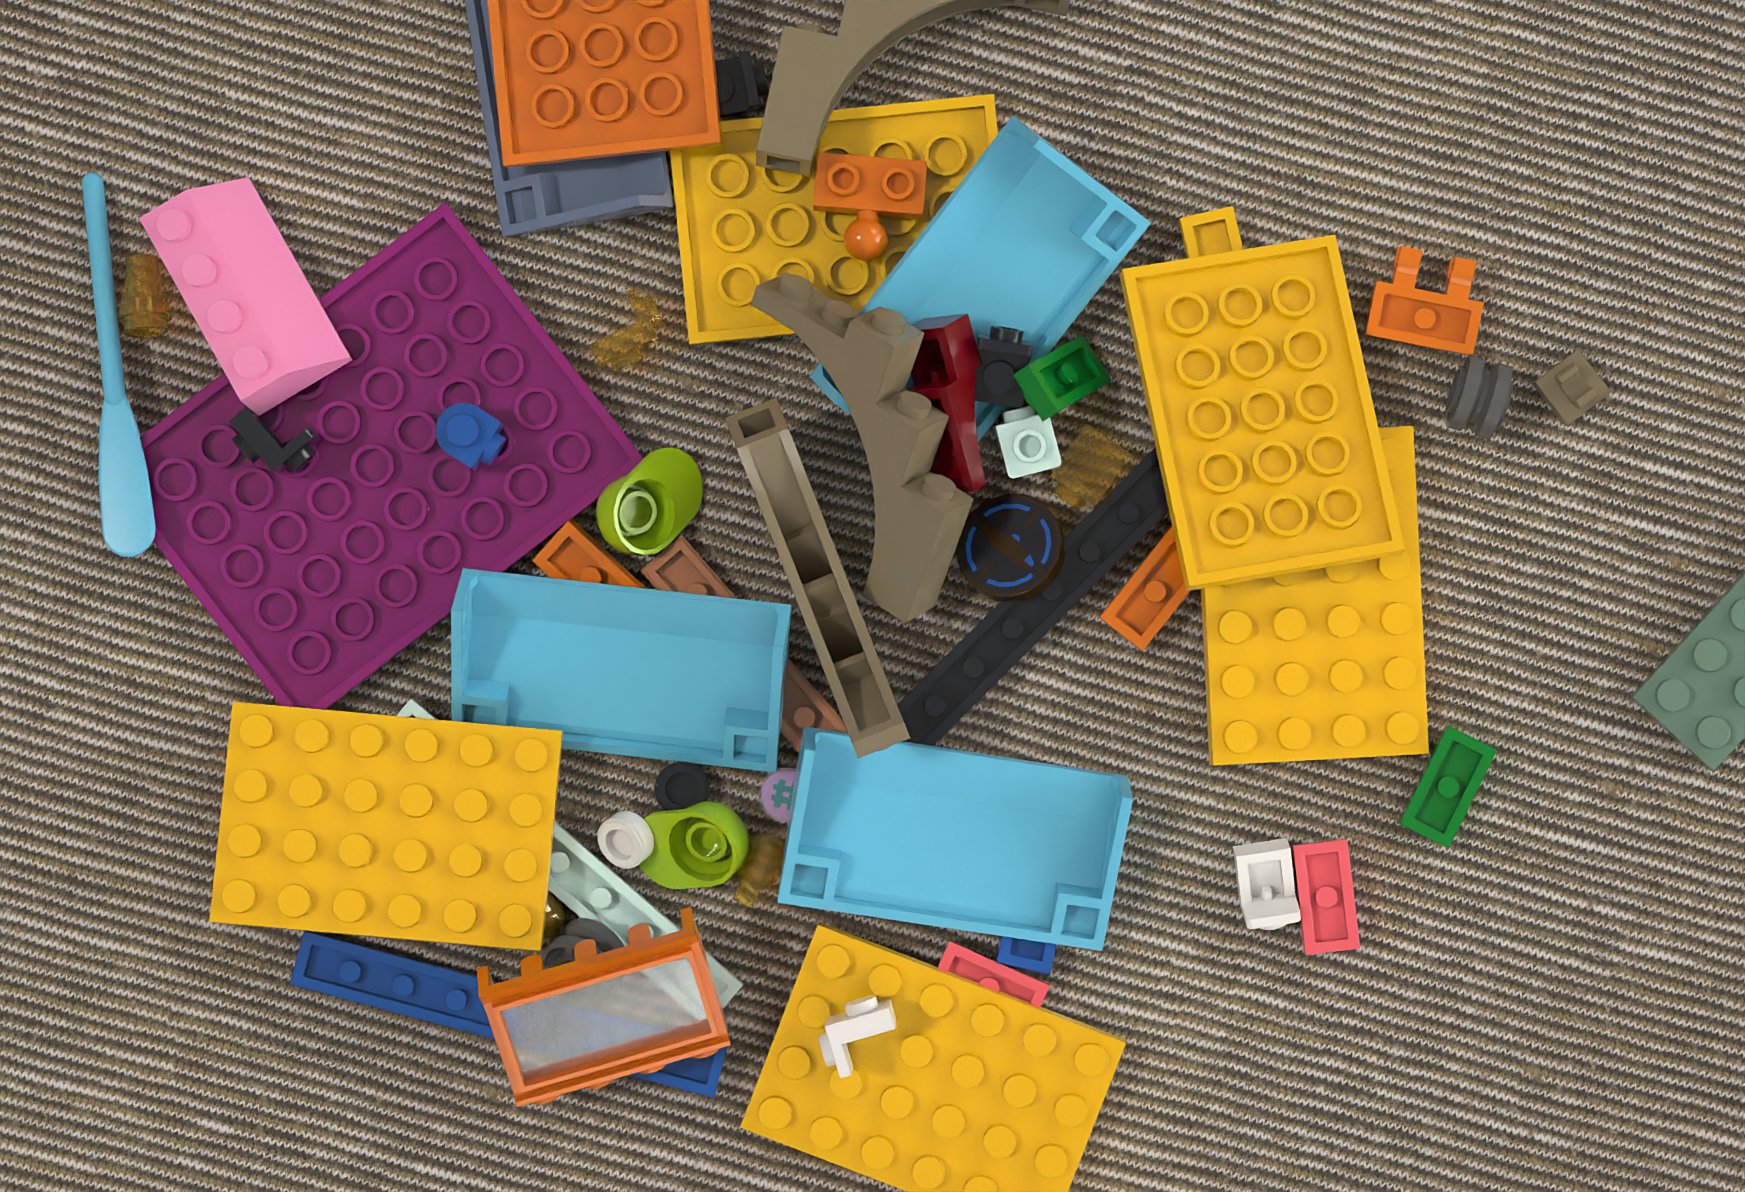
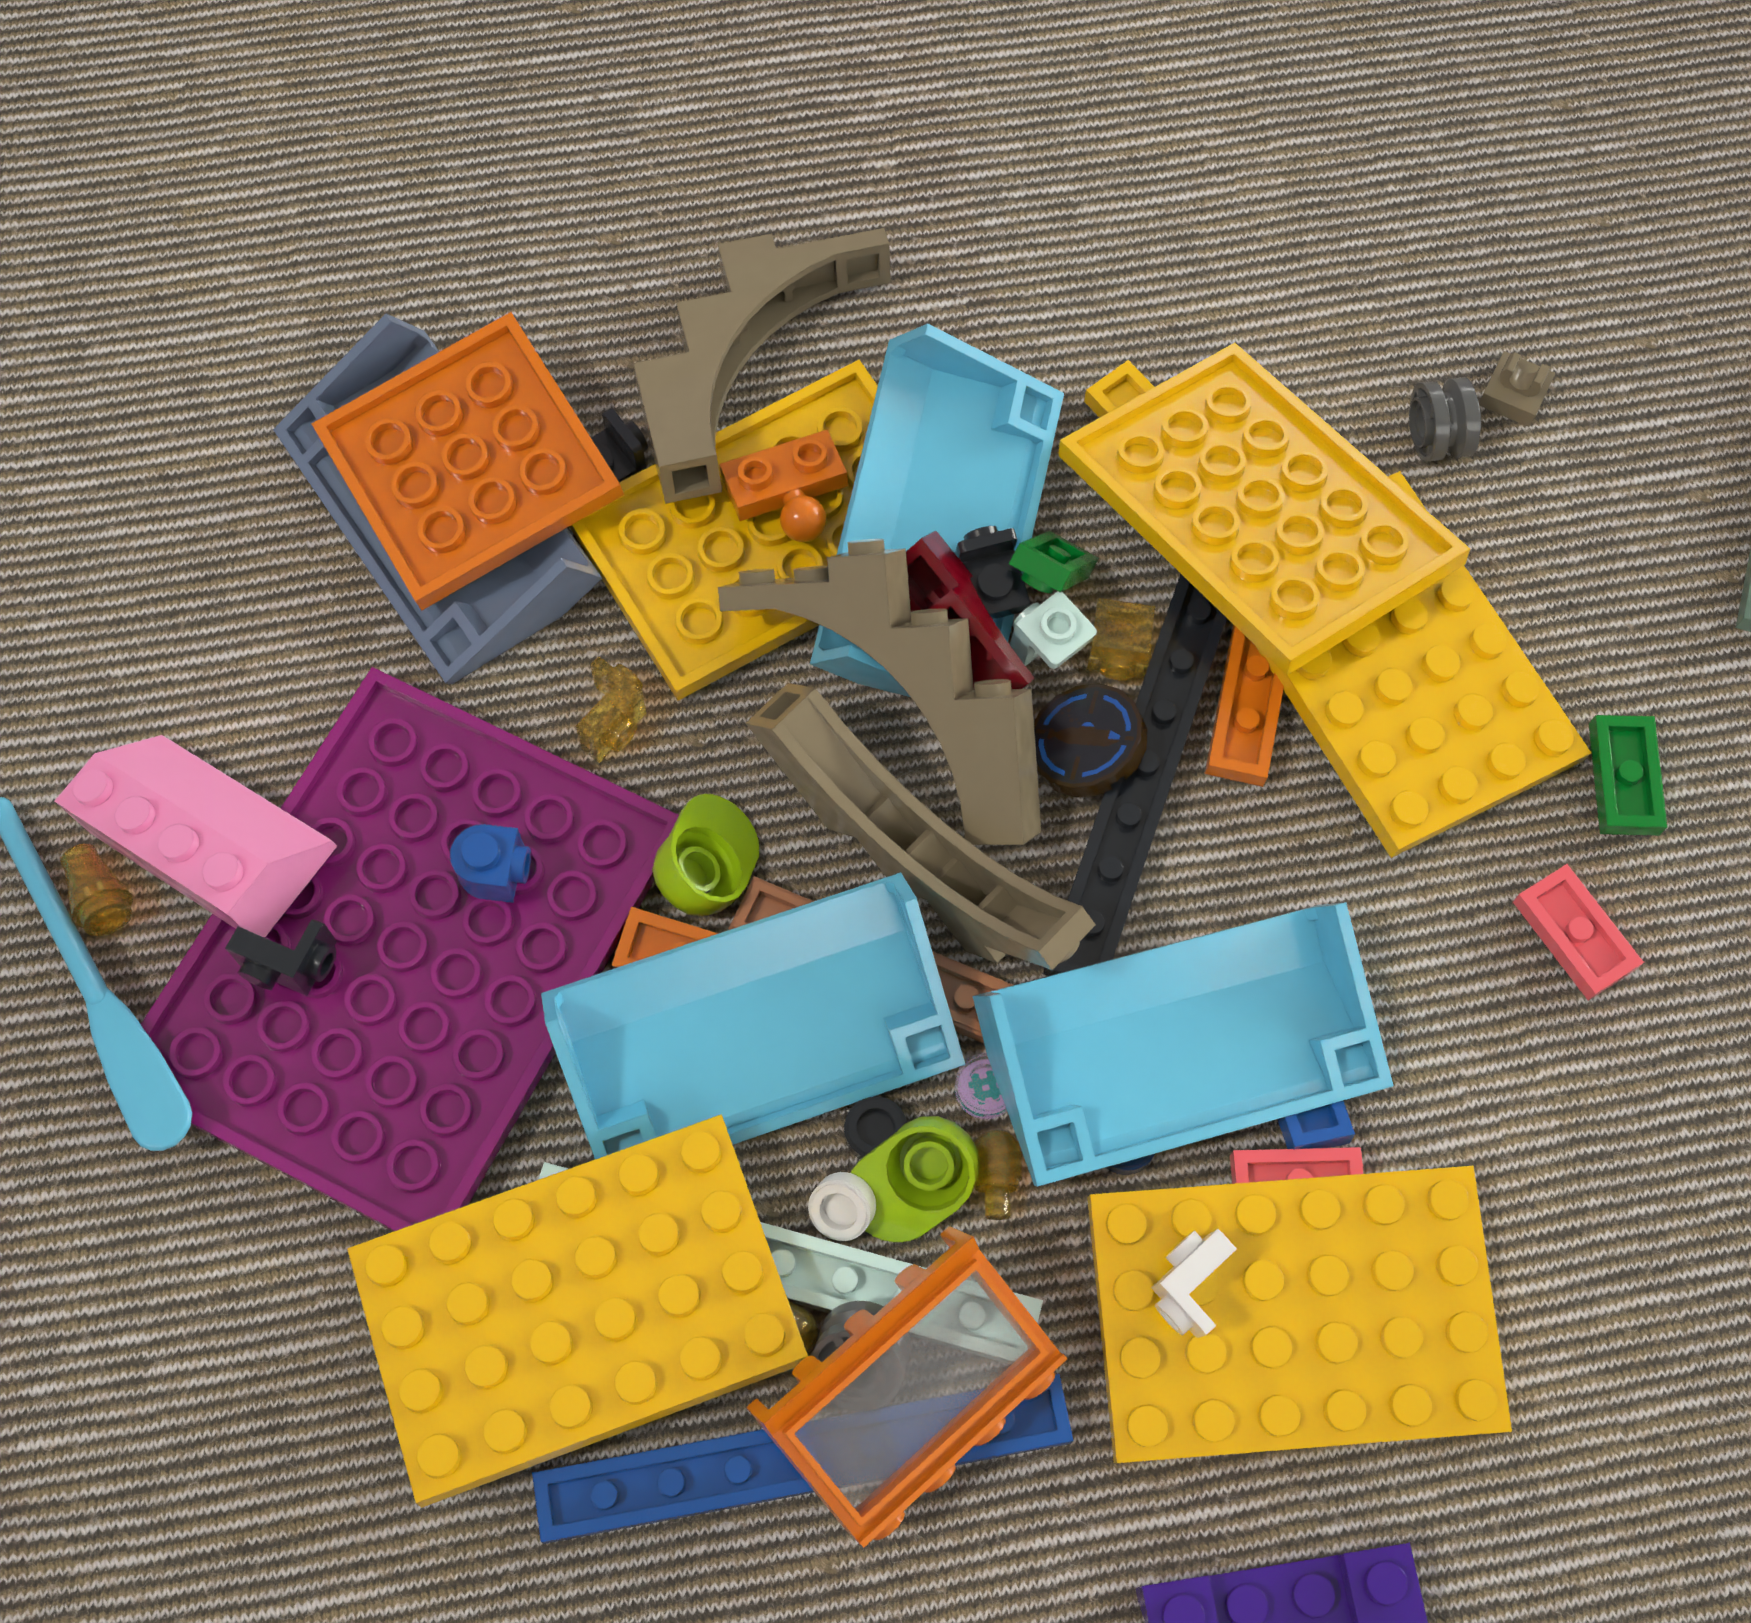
camera: 25 degrees left, 20 degrees down
white bracket [1233,838,1301,930] -> none
orange plate [1364,246,1484,356] -> none

